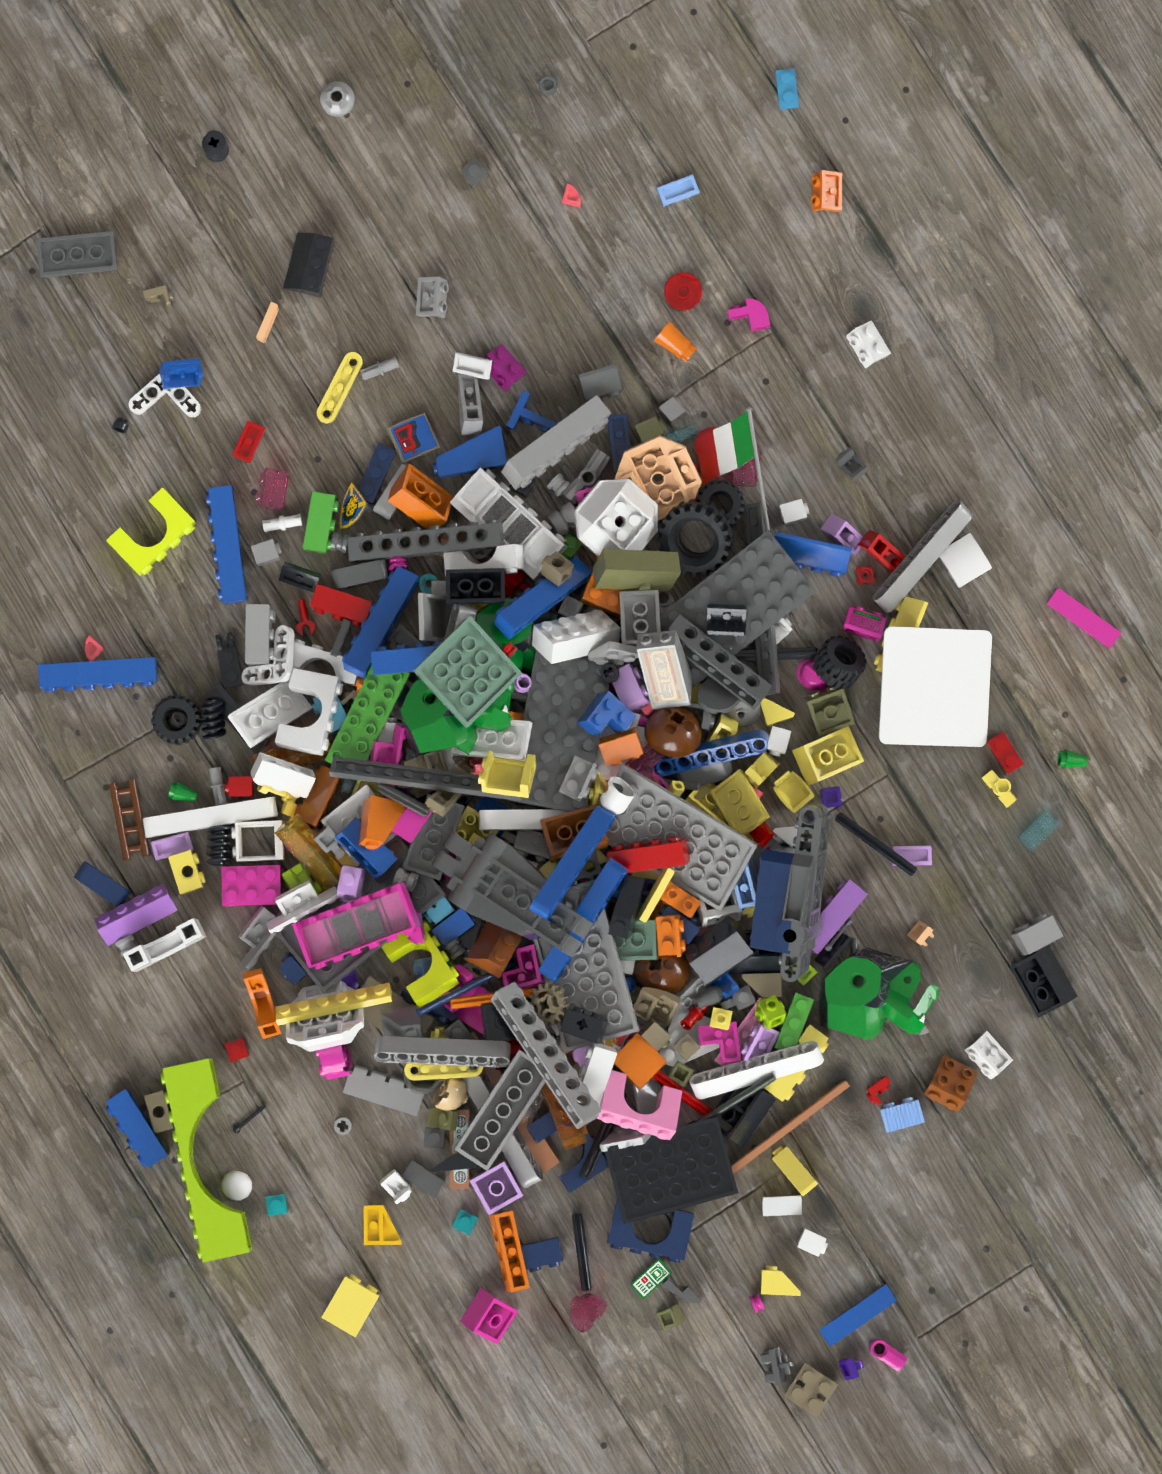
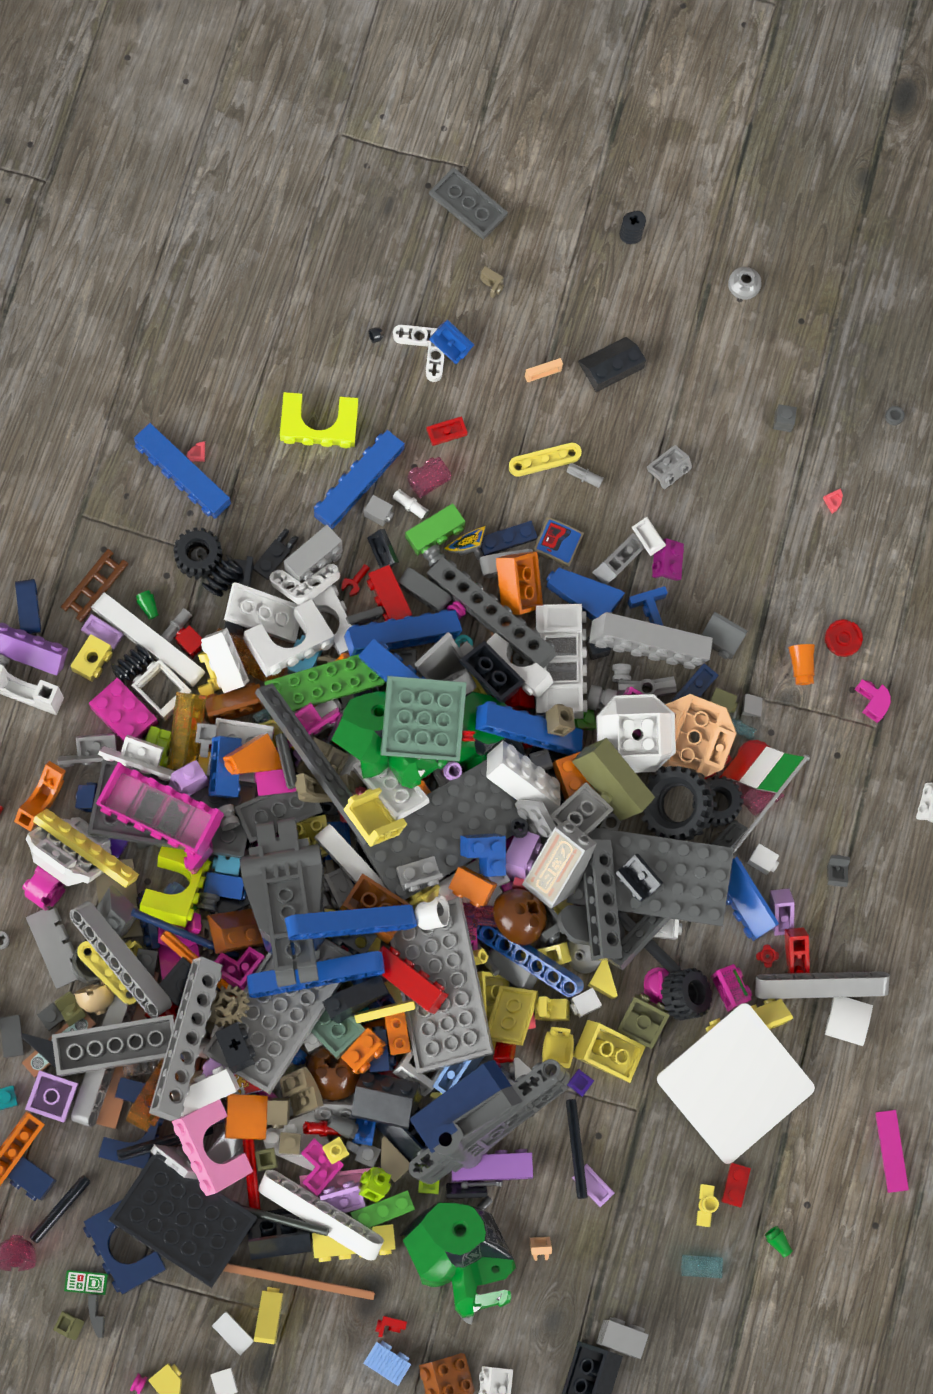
camera: 35 degrees right, 10 degrees down
light blue tile [657,174,700,207] -> none

